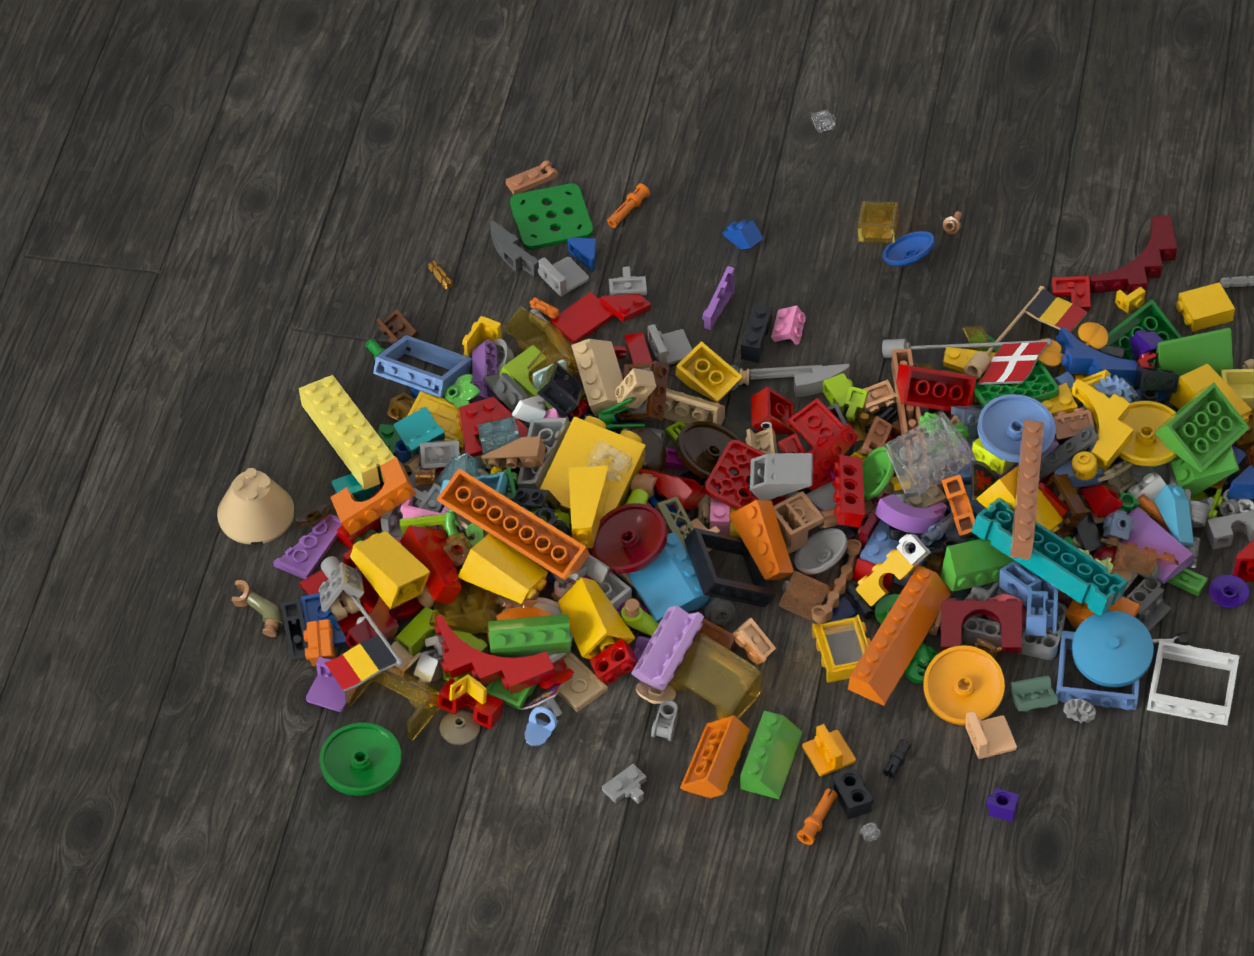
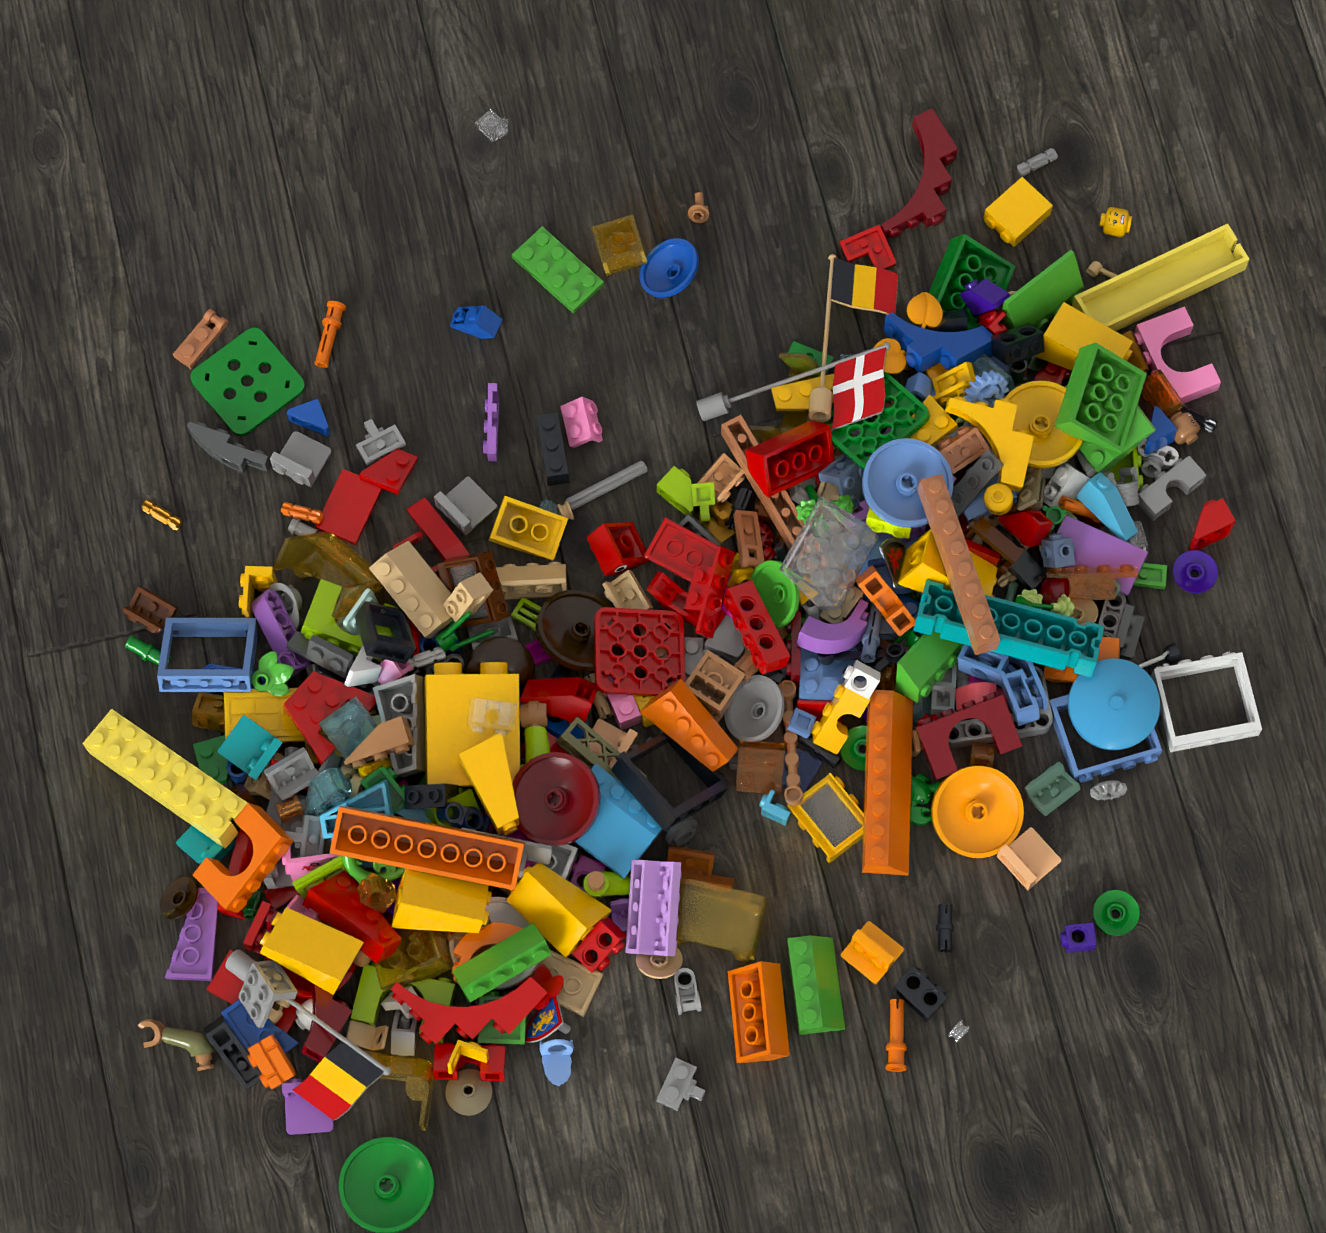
camera: 25 degrees left, 20 degrees up
tan cone [217,468,294,544] -> none
light nougat bracket [732,618,776,664] -> none
light grey slope [750,453,813,500] -> none
light grey slope [794,364,850,398] -> none
yellow bracket [1115,287,1146,314] -> none
none -> bright green plate [512,226,604,314]
none -> medium azure bracket [759,789,790,826]
none -> medium blue tile [787,708,816,738]
none -> green dish [1093,890,1140,936]

